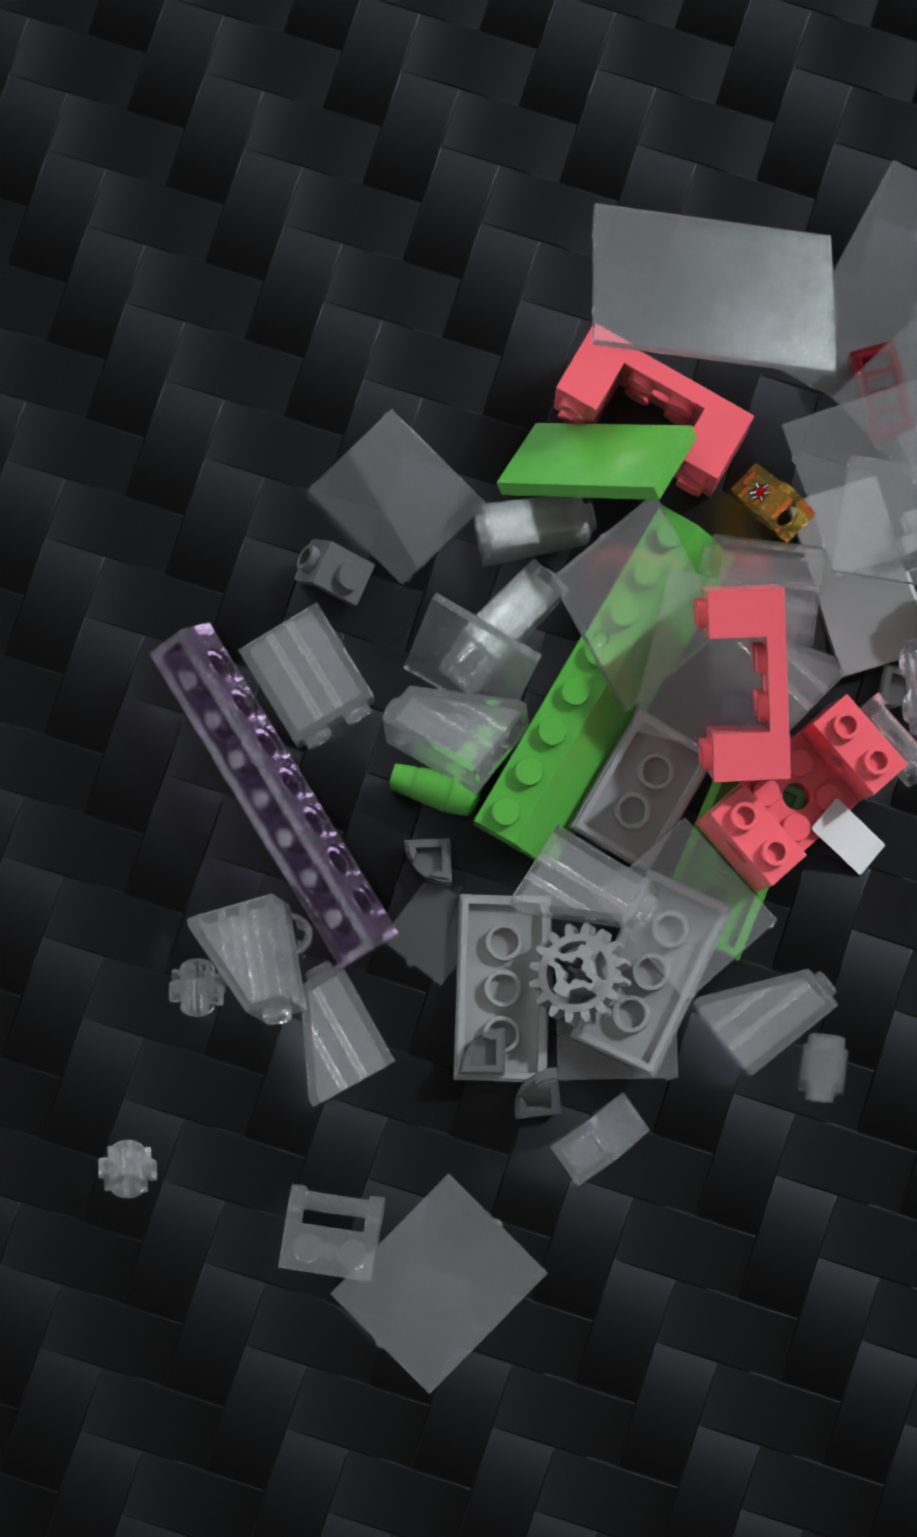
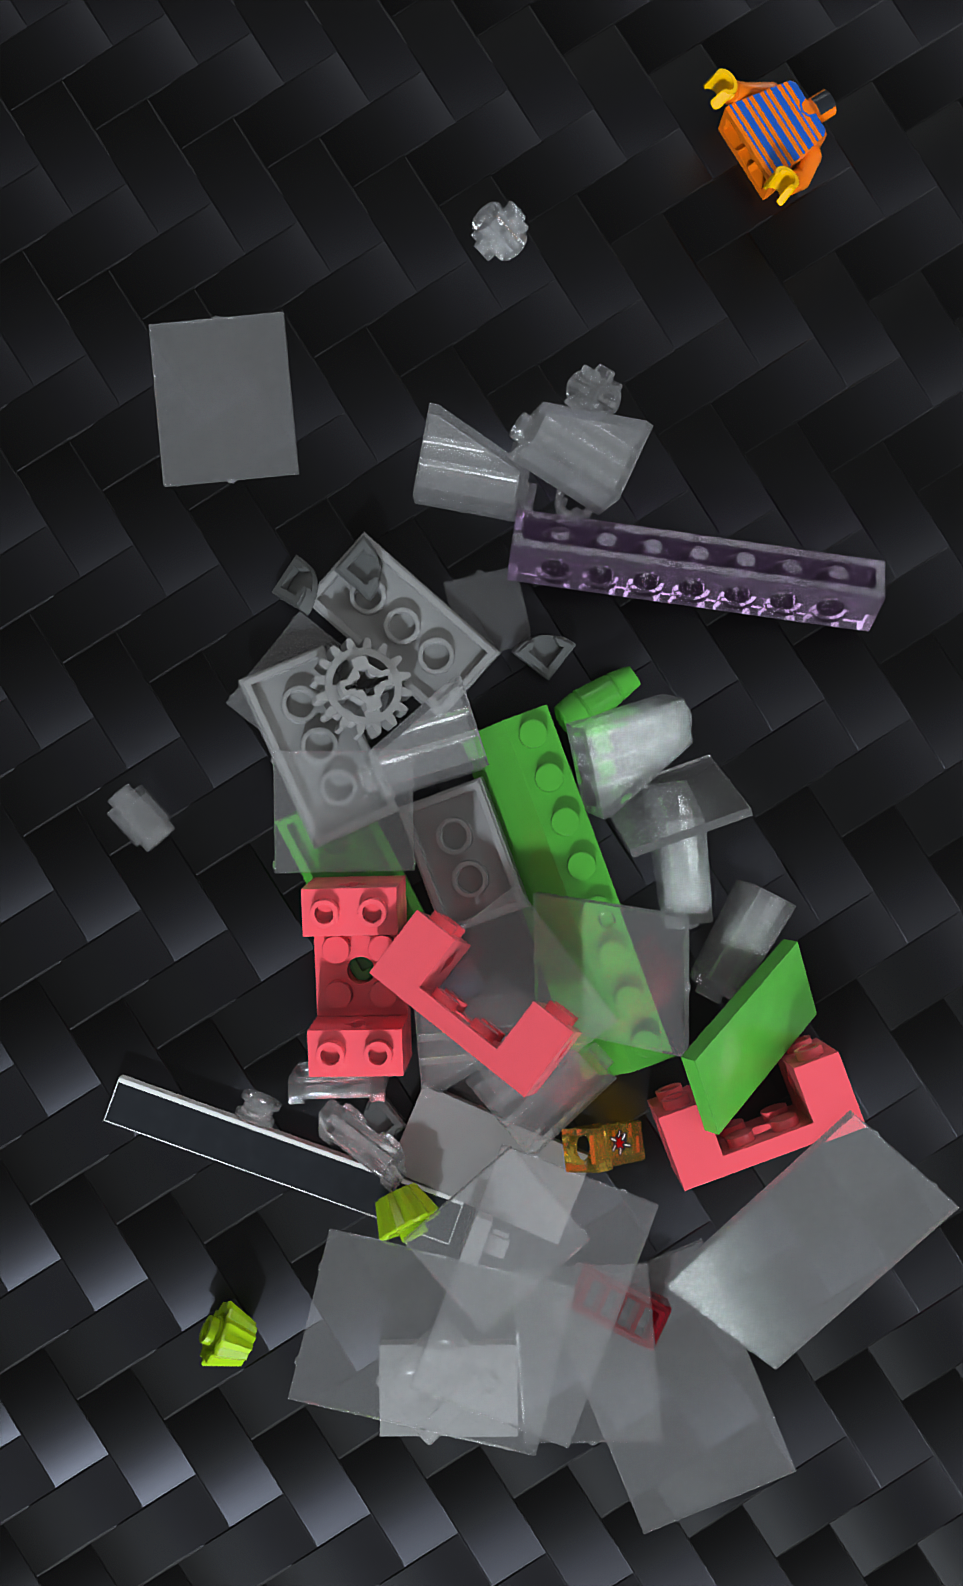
camera: 125 degrees right, 5 degrees up
clear brick [238,602,376,749] -> none
clear plate [278,1184,385,1282] -> none
dark grey bracket [294,539,375,606] -> none
clear piece [308,409,486,586] -> none
clear slope [548,1092,650,1187] -> none
clear slope [690,969,838,1076] -> none
white sticker [812,798,885,875] -> none

